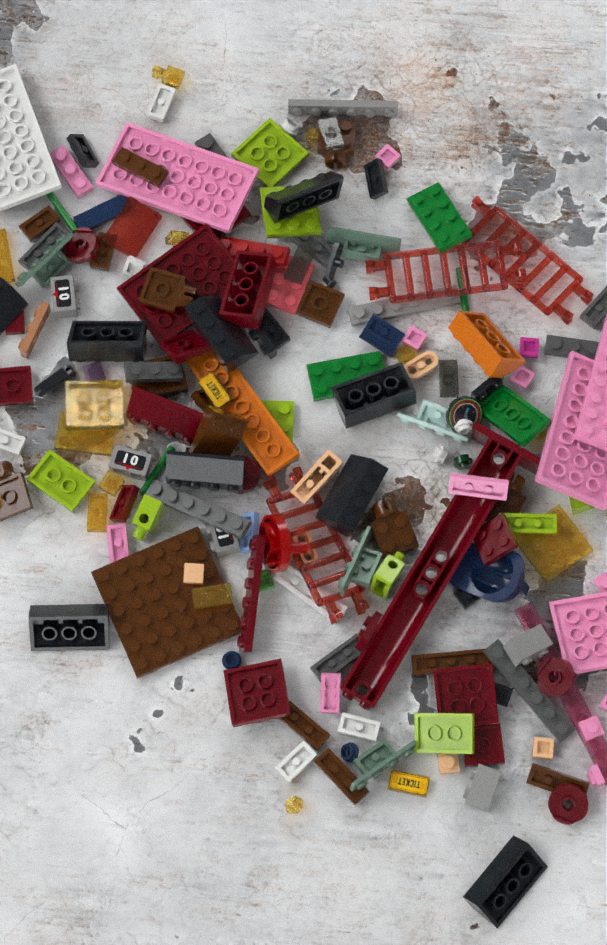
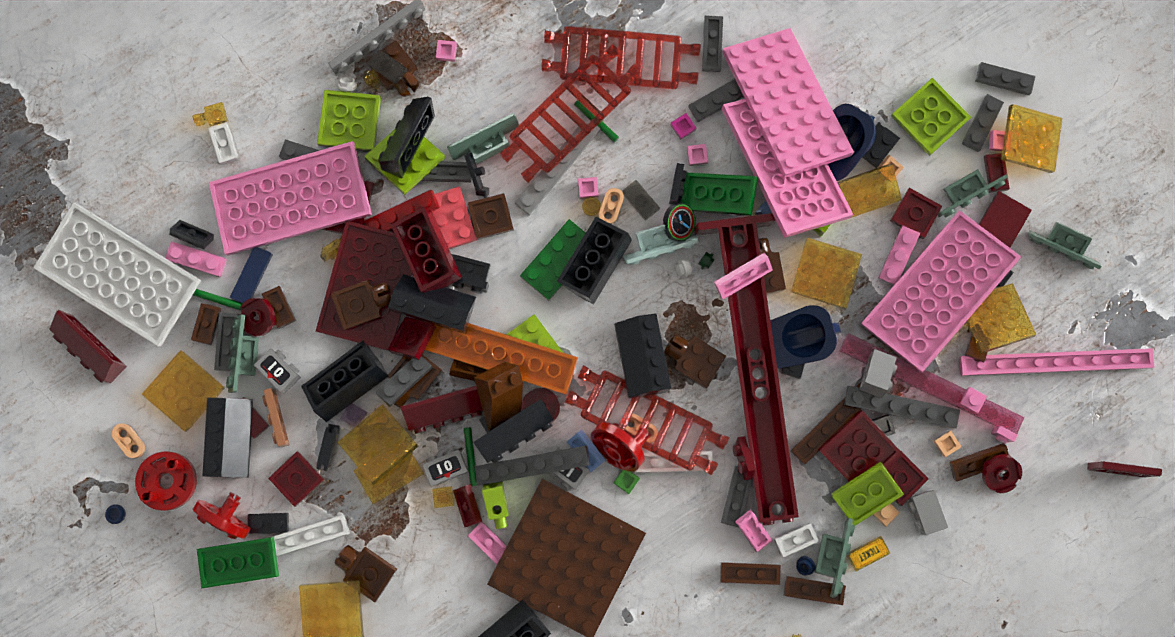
camera: 40 degrees left, 10 degrees up
lime plate [26,449,96,513] -> none
clear yellow plate [87,493,108,532] -> none
clear red piece [102,196,162,258] -> none
reddish brown plate [112,147,169,188] -> none
white plate [122,255,147,277] -> none
light nougat tile [183,563,204,585] -> none
clear yellow plate [191,583,233,609] -> none
tile [197,371,233,409] -> none
dark blue plate [222,651,242,669] -> none
dark red plate [223,658,291,728] -> none
dark red plate [237,534,266,653] -> none
white plate [275,740,317,783] -> none
clear smoke plate [284,244,316,285] -> none
light nougat slope [290,449,343,505] -> none
sand green bracket [338,526,383,597] -> none
dark blue plate [359,314,405,357] -> none
black plate [364,158,389,200] -> none
lime torso [369,552,406,600] -> none
green plate [406,182,473,253] -> none
orange slope [448,311,526,378] -> none
white plate [454,419,473,435] -> none
black slope [463,835,548,928] -> none
dark red plate [474,513,519,566] -> none
lime plate [498,513,557,534] -> none
dark red plate [537,657,577,697] -> none

